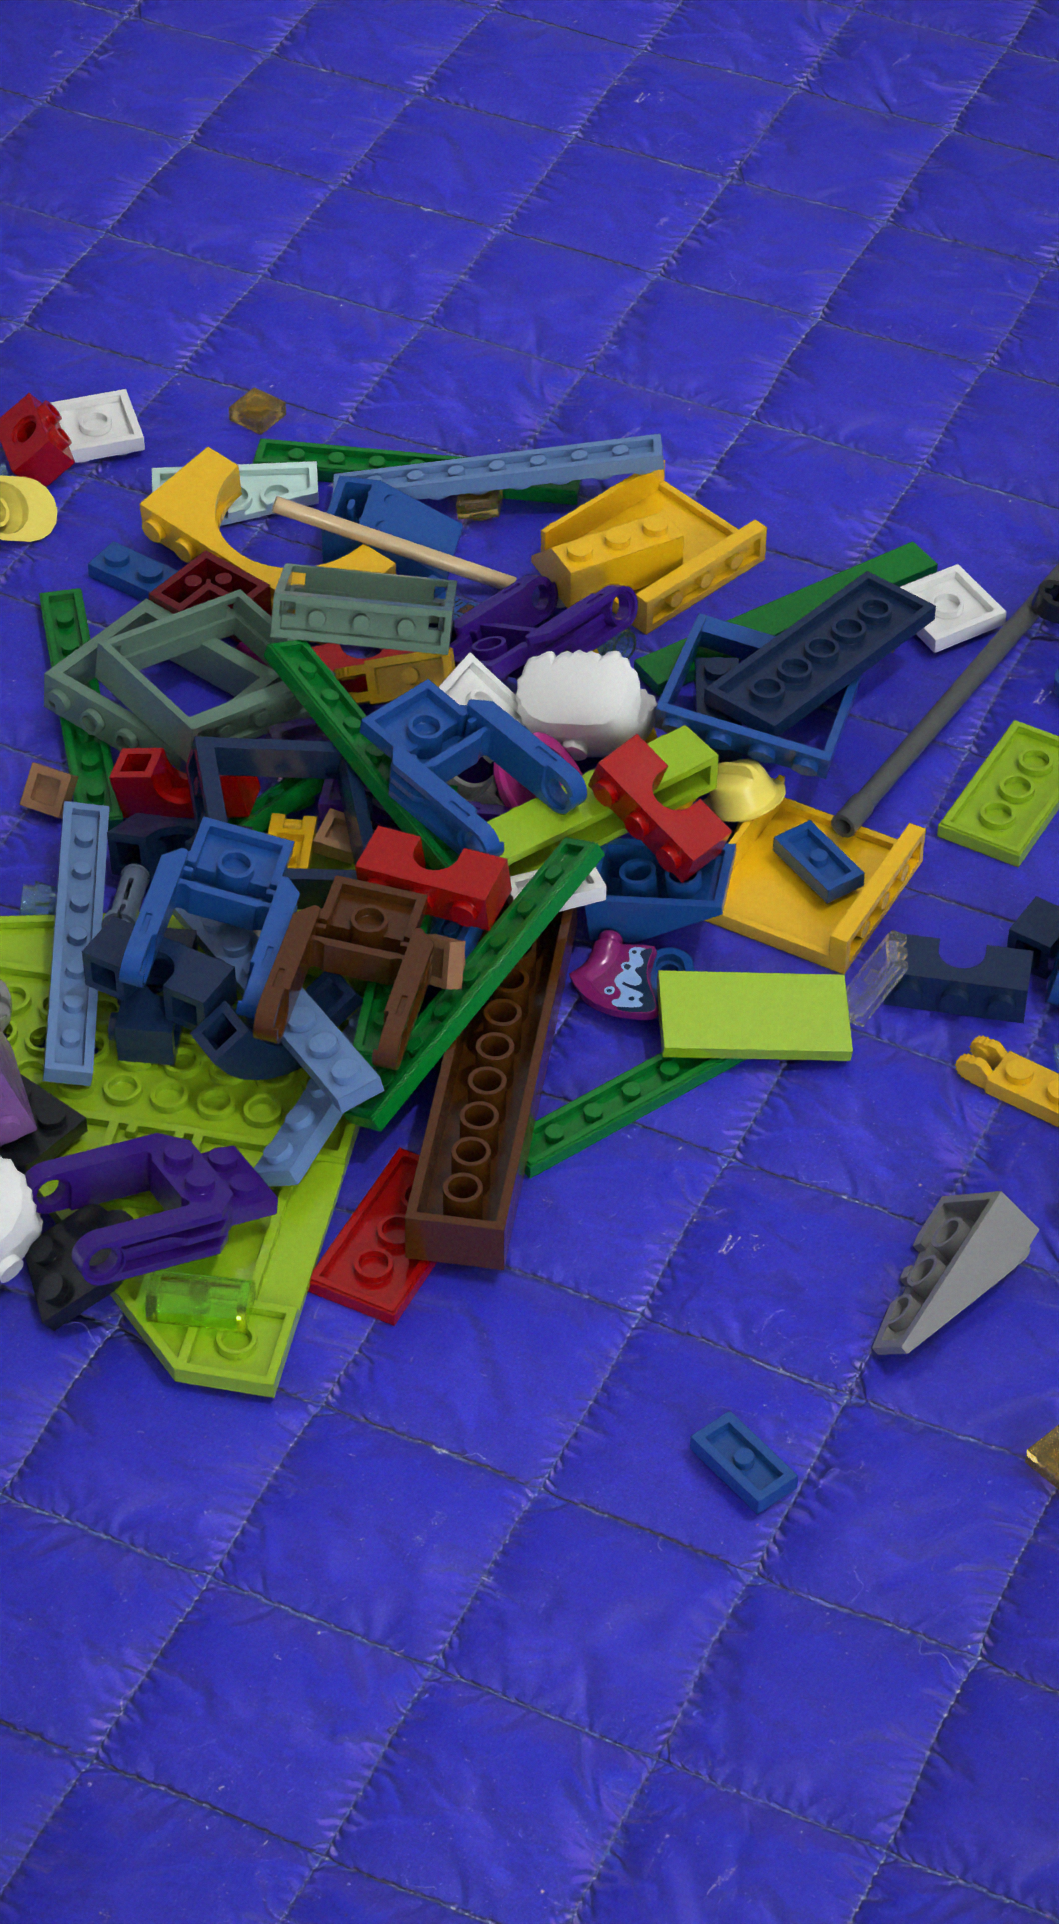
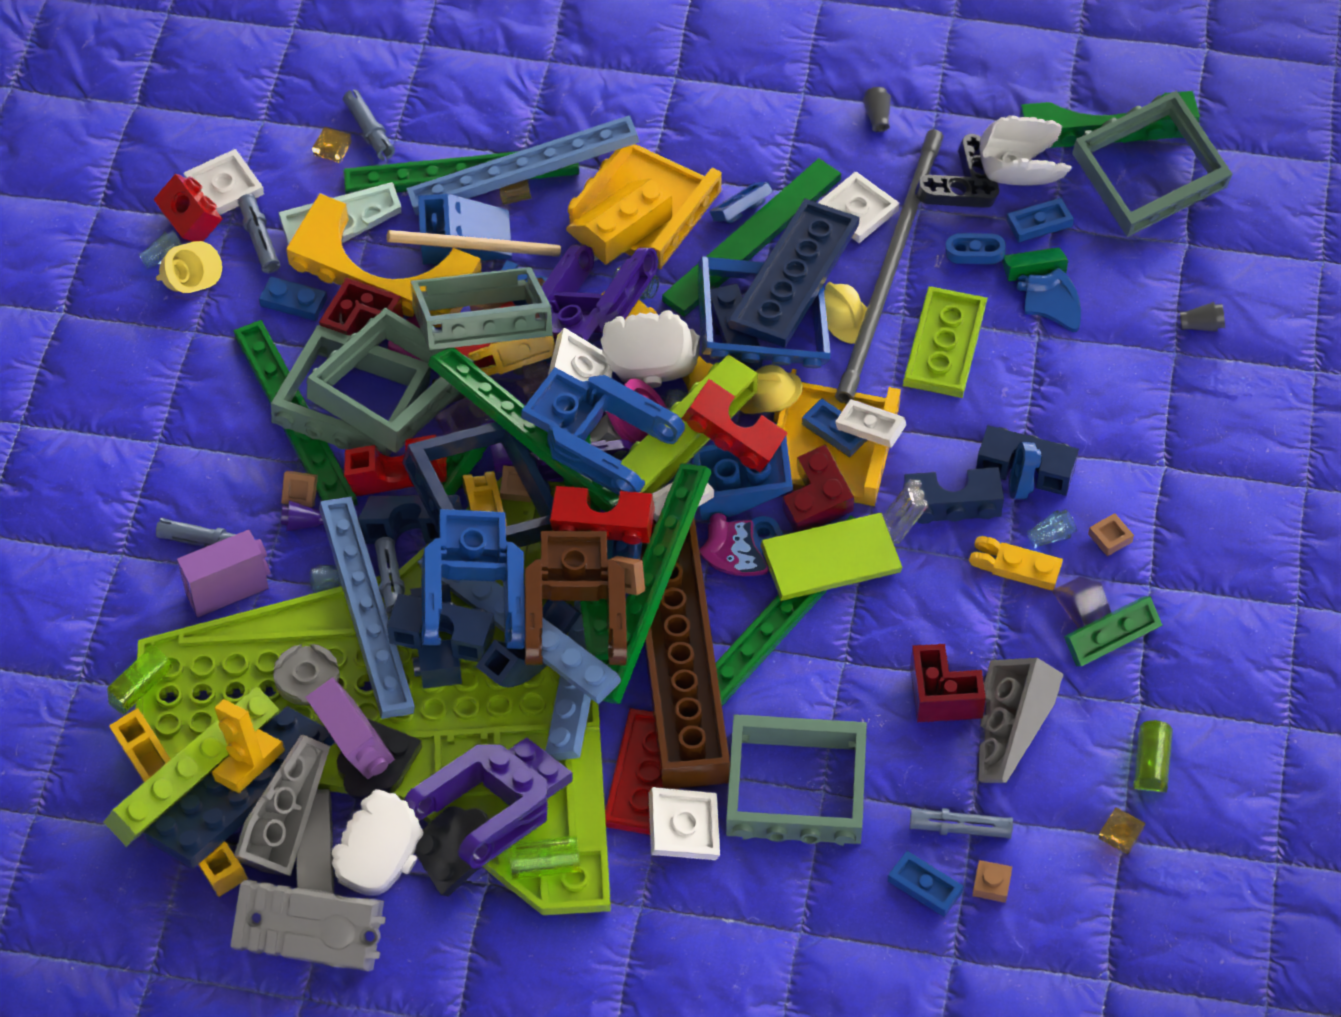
camera: 15 degrees left, 10 degrees up
none -> sand blue pin [237,194,280,273]
none -> dark purple cone [281,500,324,532]
none -> sand blue pin [343,90,395,160]
none -> white plate [649,787,720,860]
none -> blue plate [709,182,773,223]
none -> sand green window [726,714,867,846]
none -> dark red brick [783,444,854,532]
none -> light yellow piece [824,282,867,344]
none -> white plate [835,399,906,448]
none -> dark grey cone [862,87,891,132]
none -> dark red brick [910,644,986,722]
none -> sand blue pin [910,808,1013,839]
none -> medium nougat plate [972,860,1012,903]

